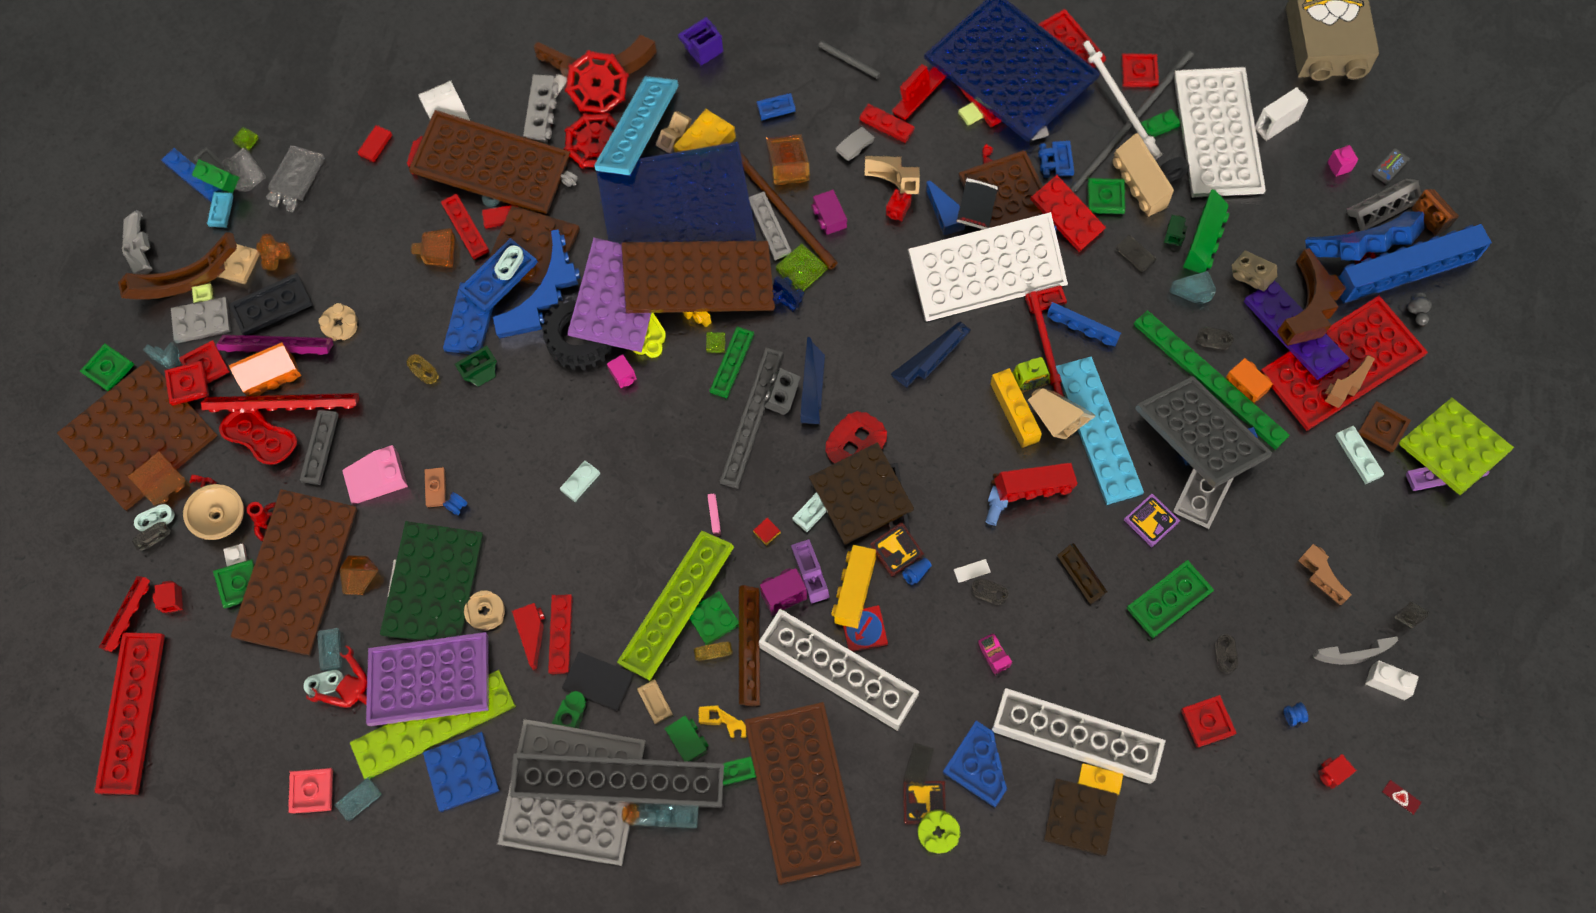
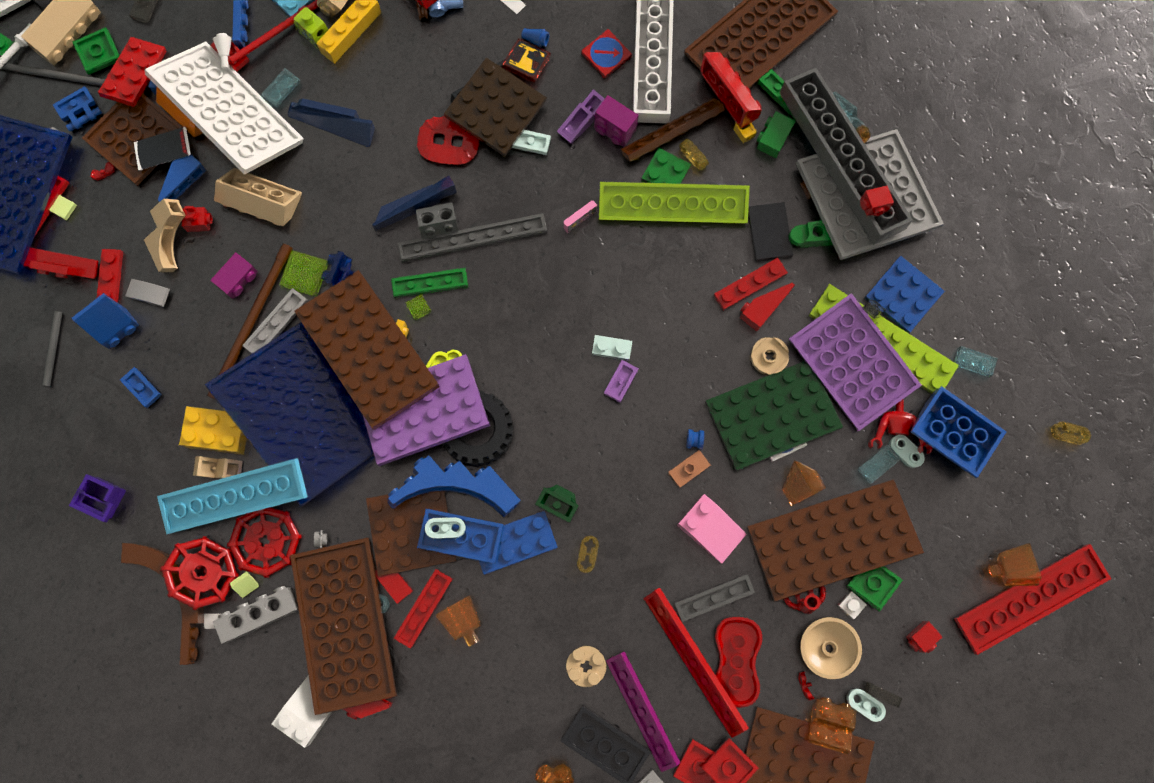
camera: 125 degrees left, 10 degrees up
red plate [98,576,150,652] -> none
slope [229,342,301,396] -> none
coral plate [288,768,333,814] -> none
red tile [357,125,392,162] -> none
dark pink brick [607,354,636,388] -> none
tan tile [637,679,673,725] -> none
red tile [753,518,781,546] -> none
clear orange slope [766,134,810,185] -> none
yellow brick [832,545,876,629] -> none
none -> blue slope [72,293,139,349]
none -> white cone [213,33,232,69]
none -> tan slope [214,168,302,226]
none -> yellowish green tile [230,571,259,598]
none -> clear light blue plate [261,68,300,108]
none -> medium lavender plate [604,360,639,403]
none -> red slope [700,52,762,129]
none -> red brick [860,186,894,216]
none -> clear smoke beam [862,300,886,319]
none -> blue slope [910,386,1006,478]
none -> clear orange torso [988,543,1042,586]
none -> clear yellow beam [1051,422,1091,445]

